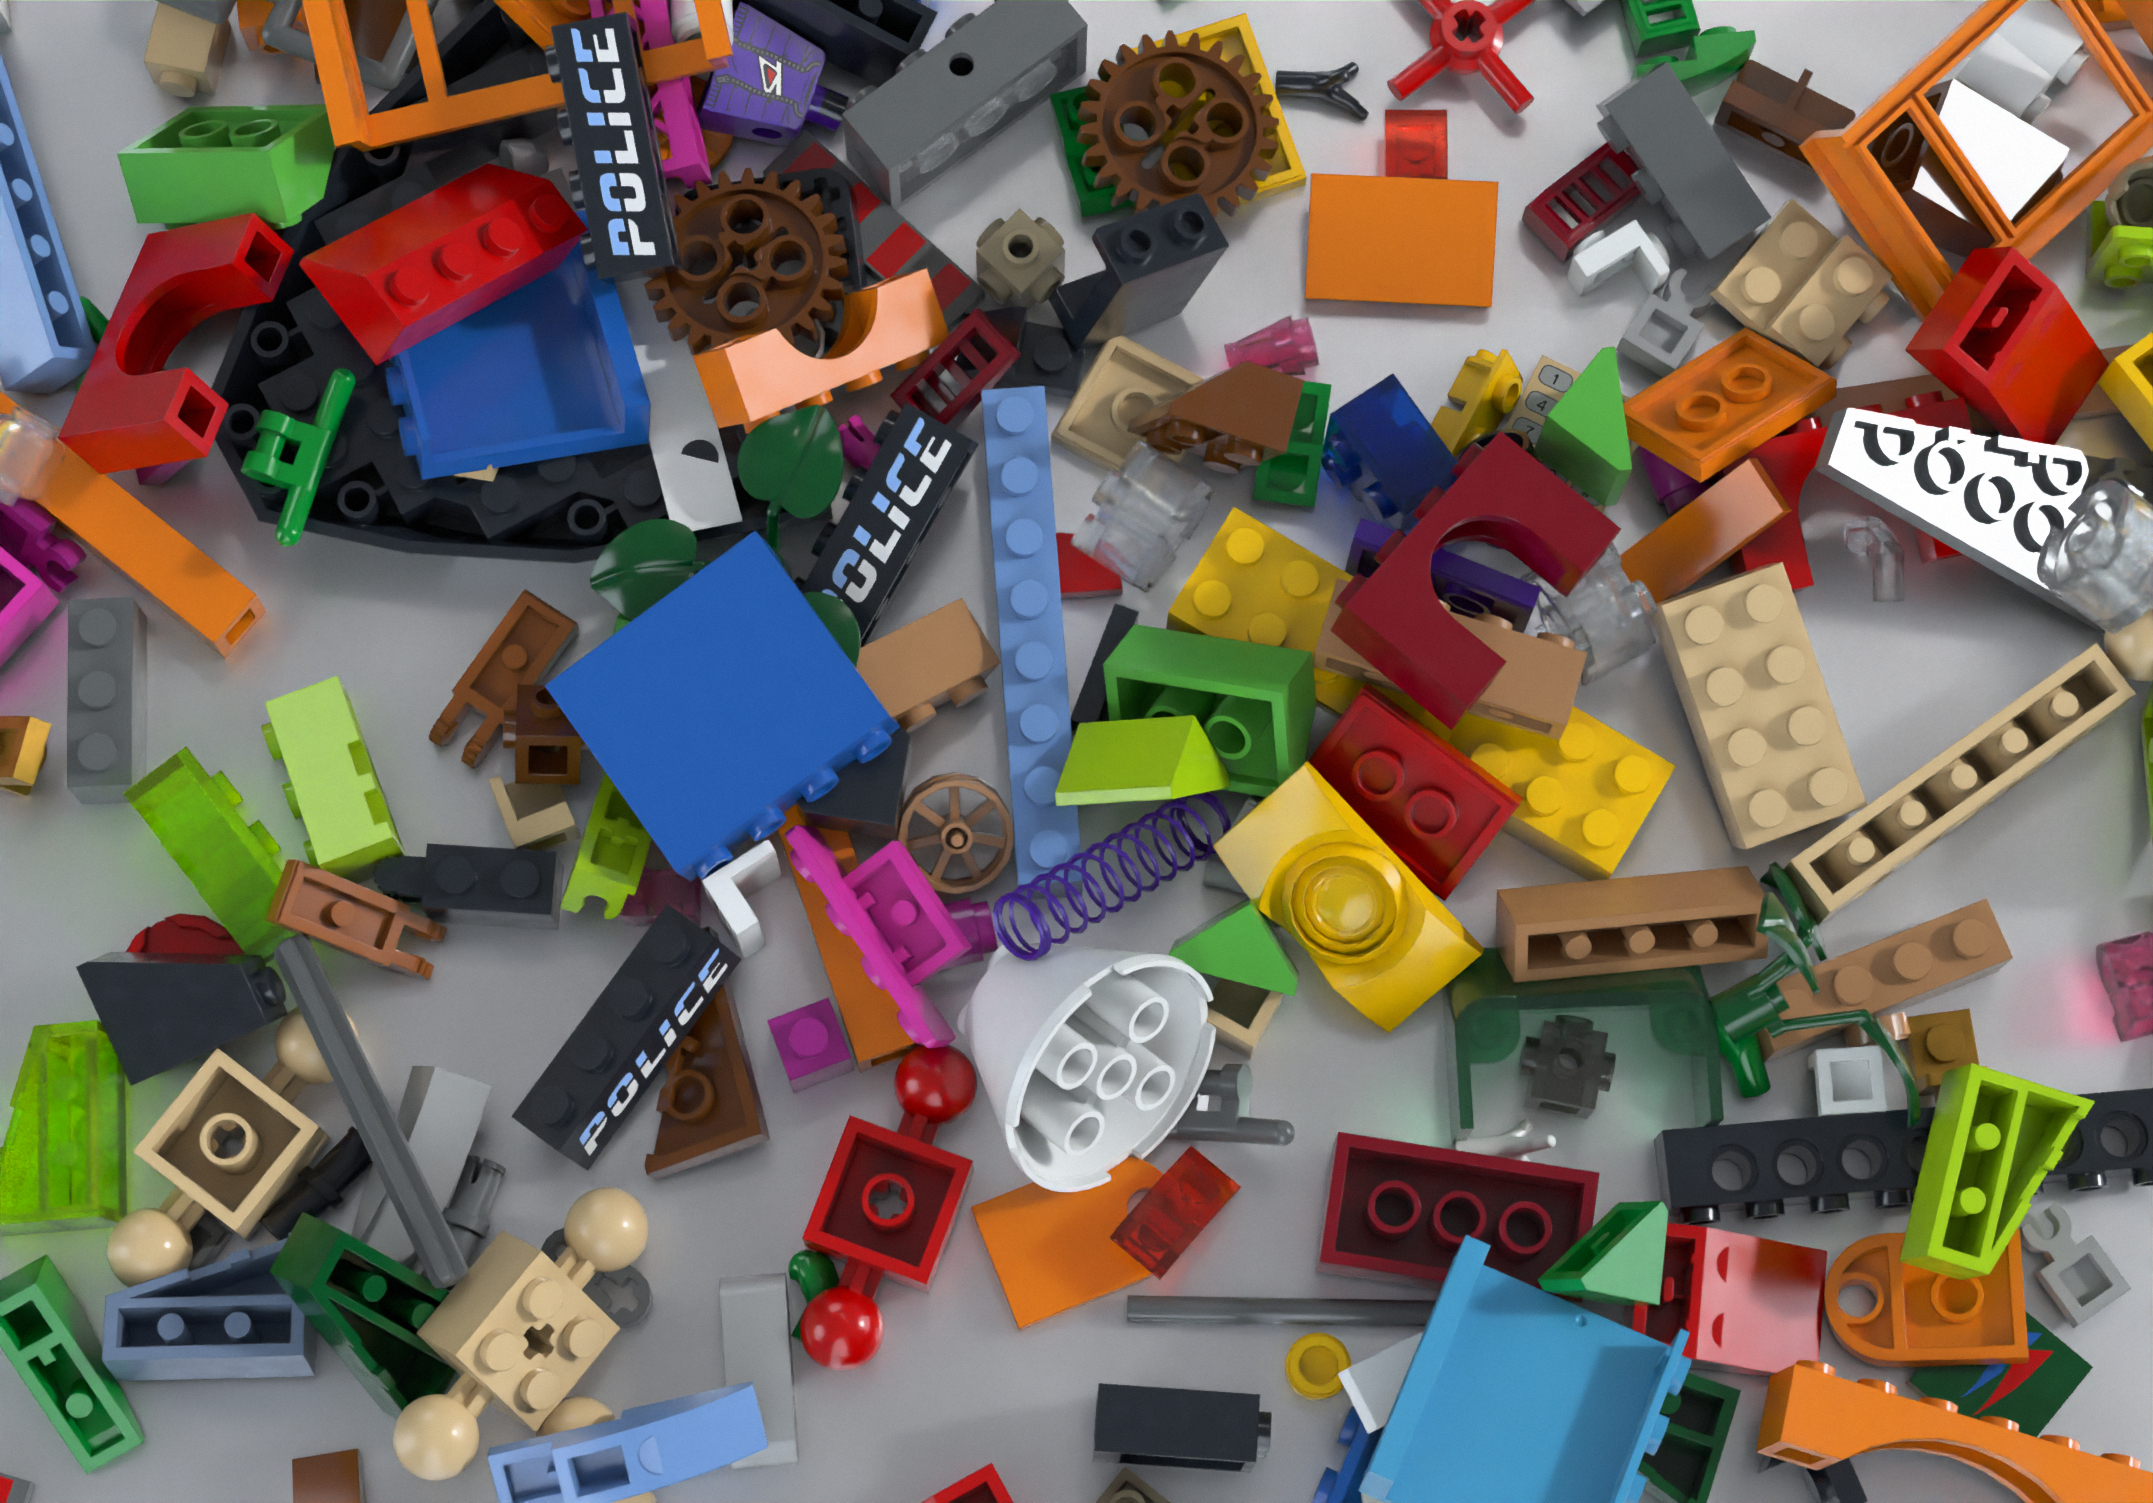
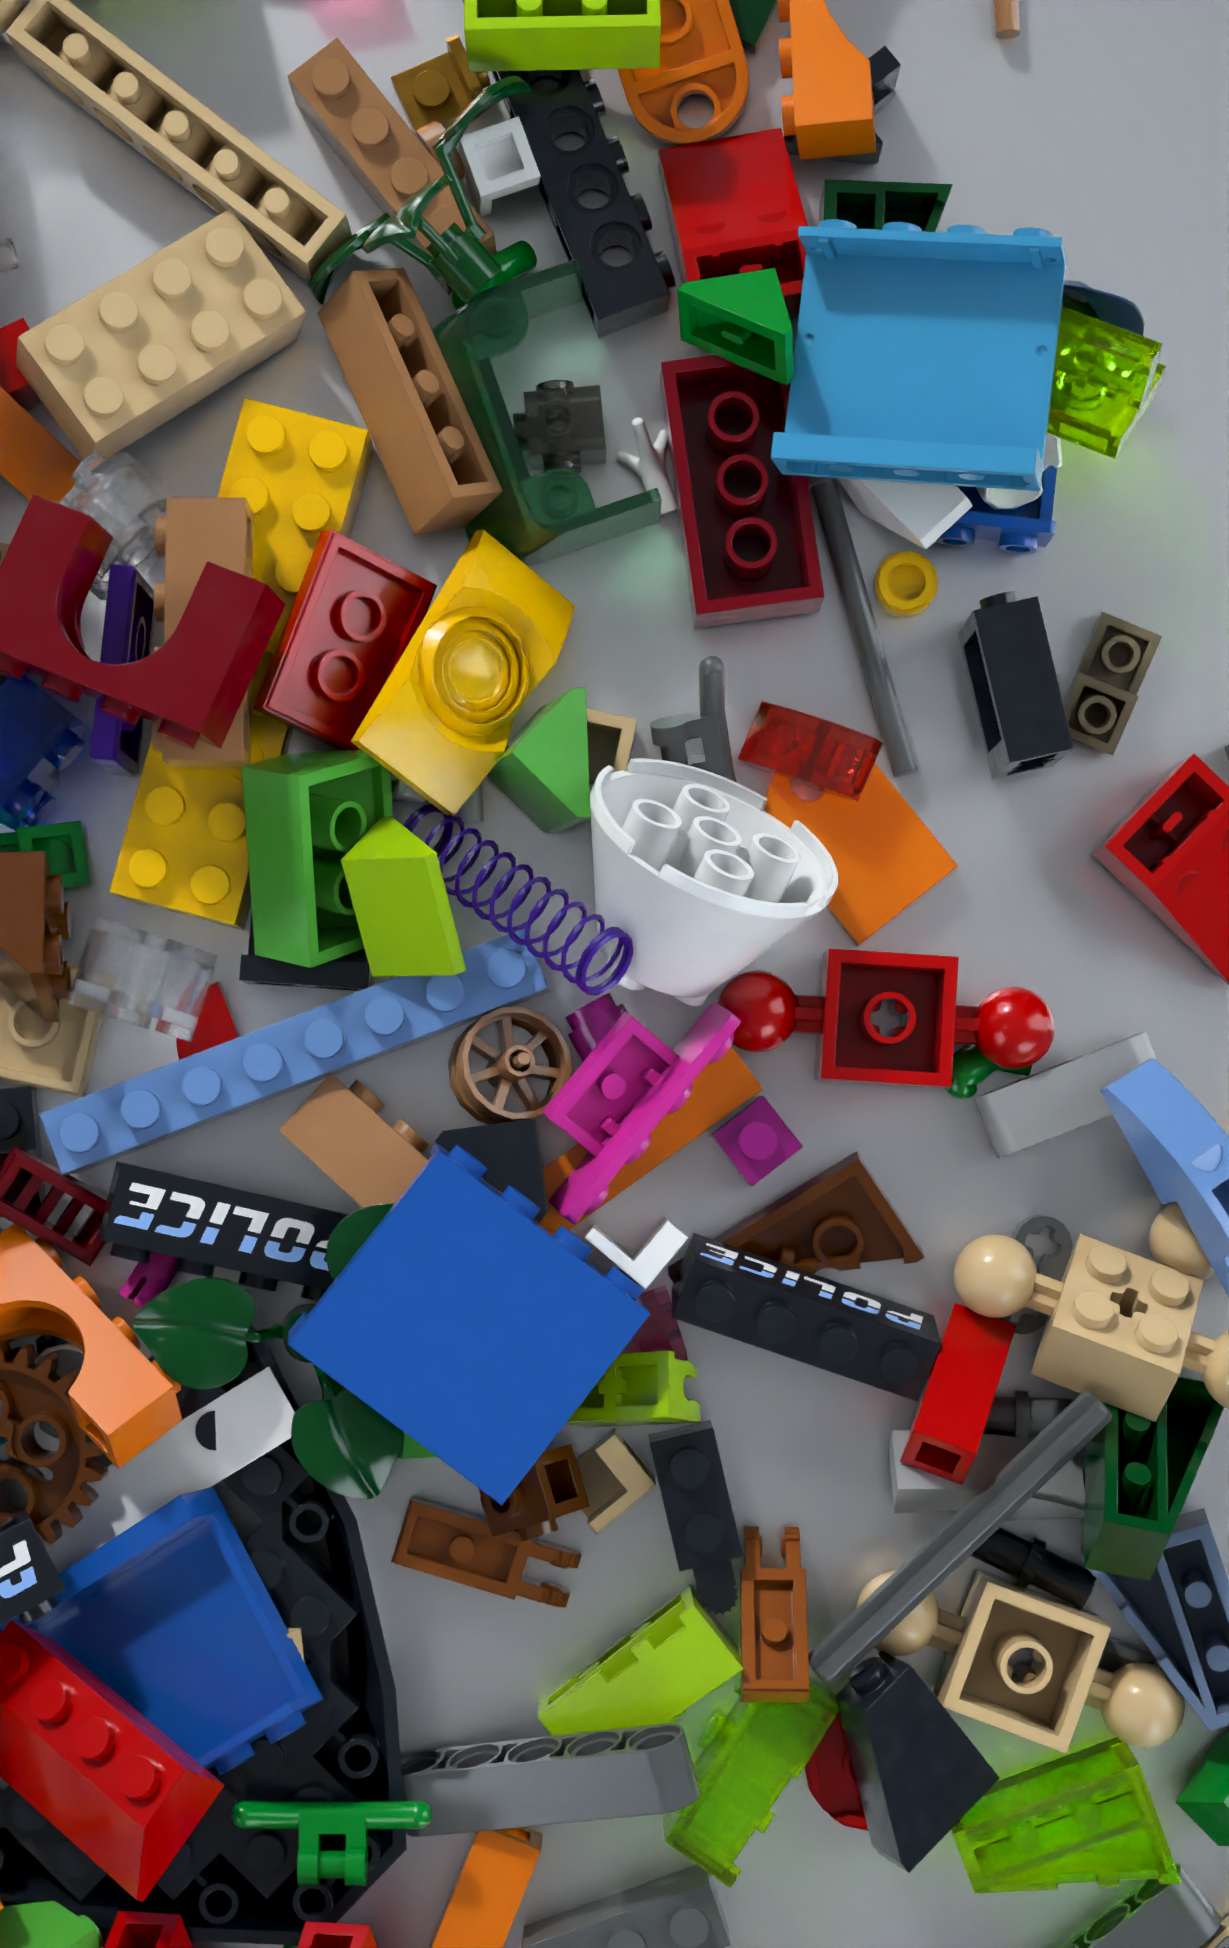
camera: 105 degrees left, 10 degrees up
none -> dark grey beam [401,1724,700,1837]
none -> red brick [900,1303,1017,1485]

